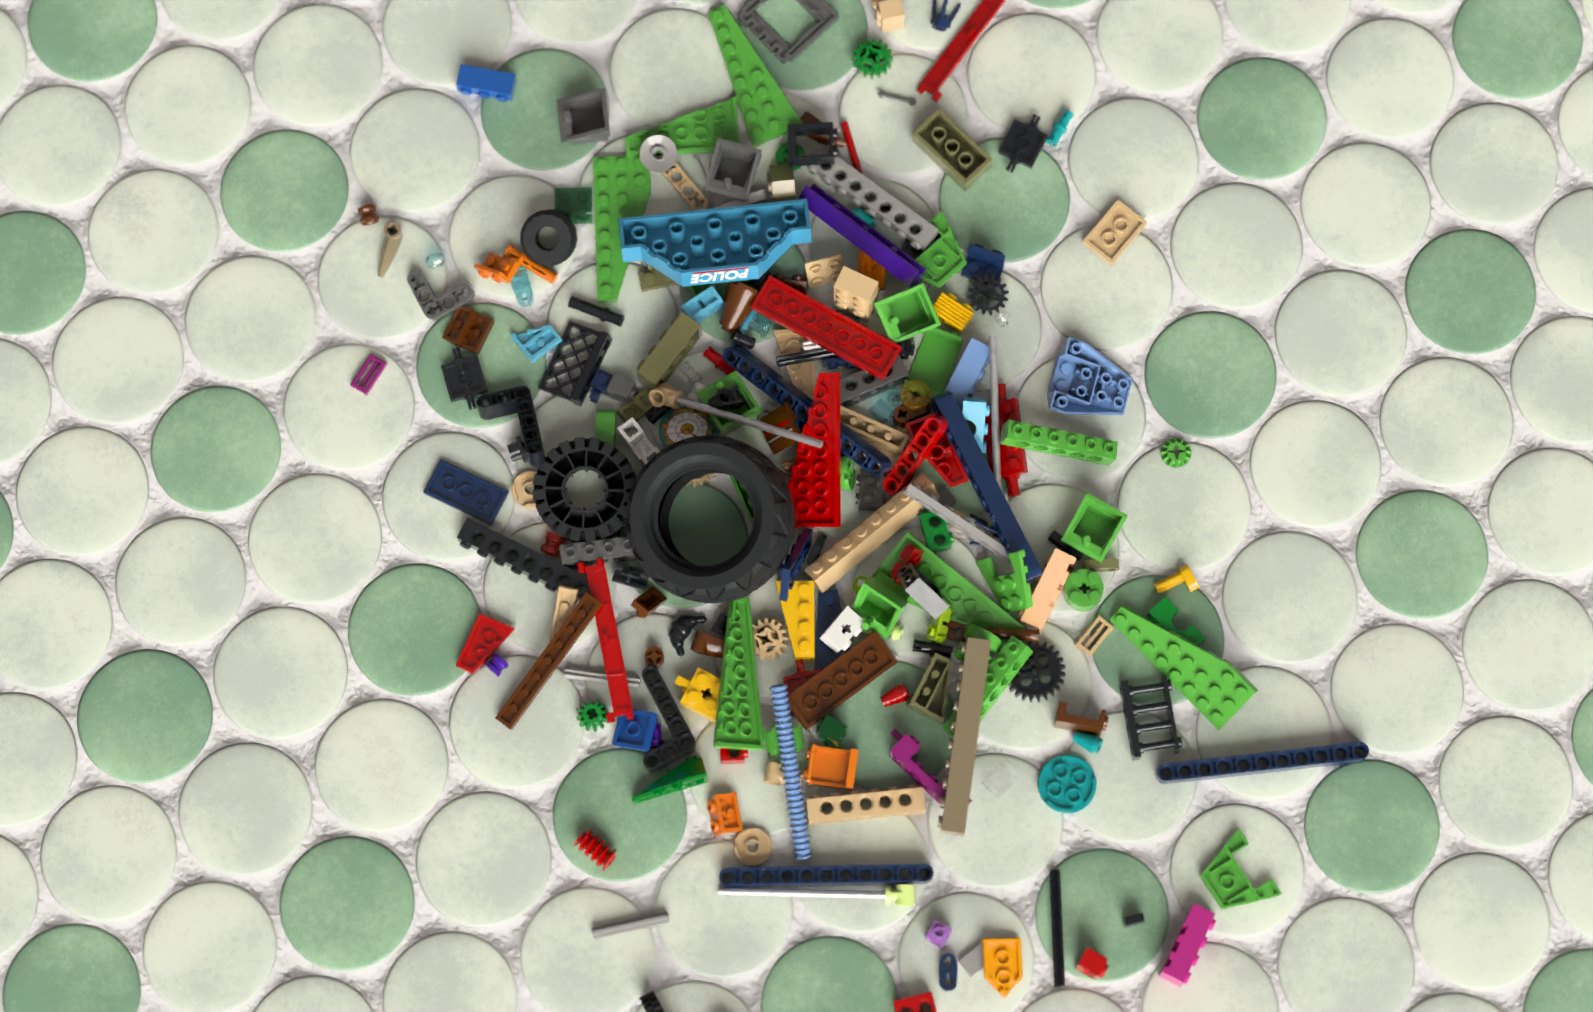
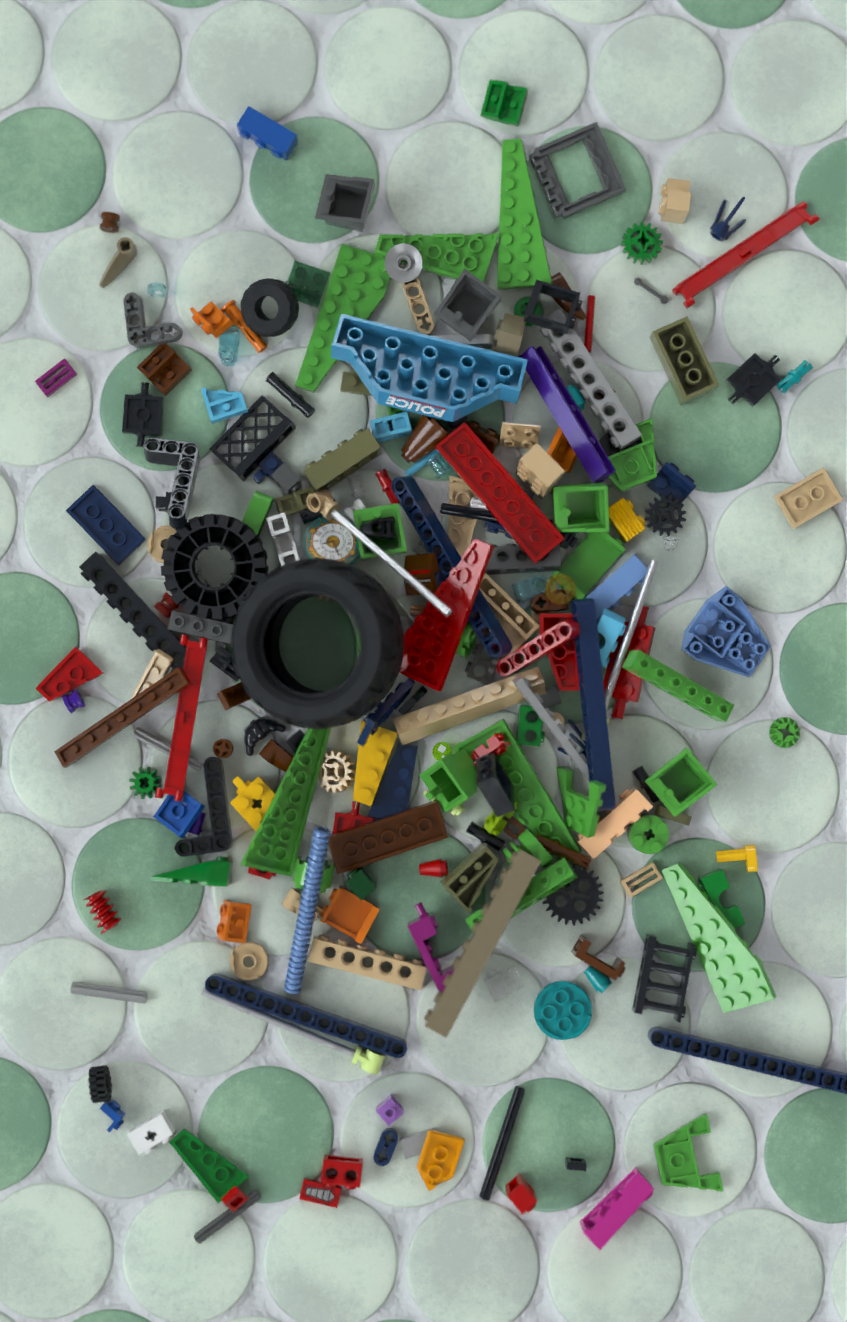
camera: 15 degrees right, 10 degrees up
black pin [730,330,756,349] -> none
white brick [819,606,865,653] -> none

